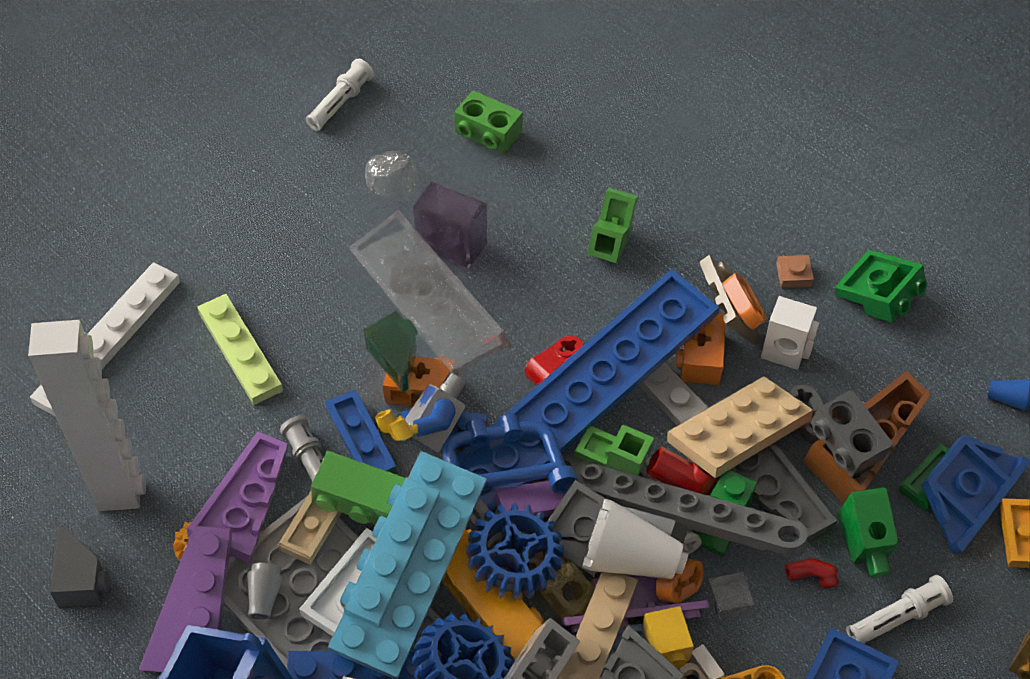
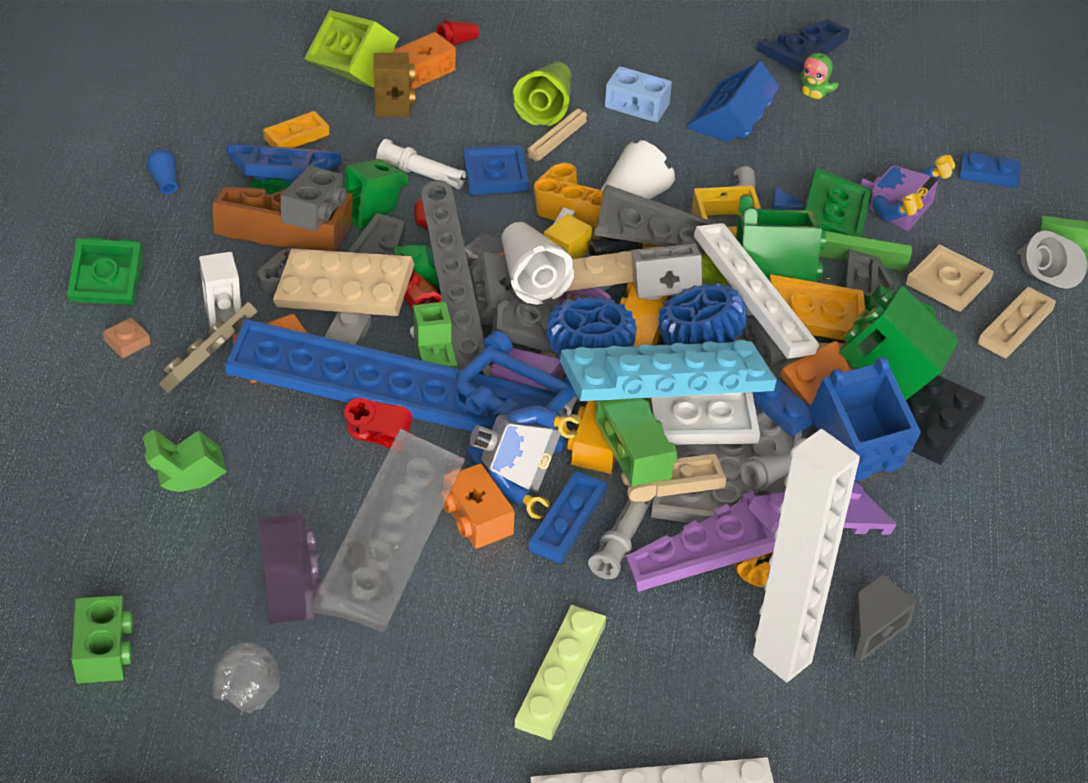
camera: 130 degrees left, 10 degrees down
clear green slope [363,310,418,393] -> none
orange beam [723,272,767,330] -> none

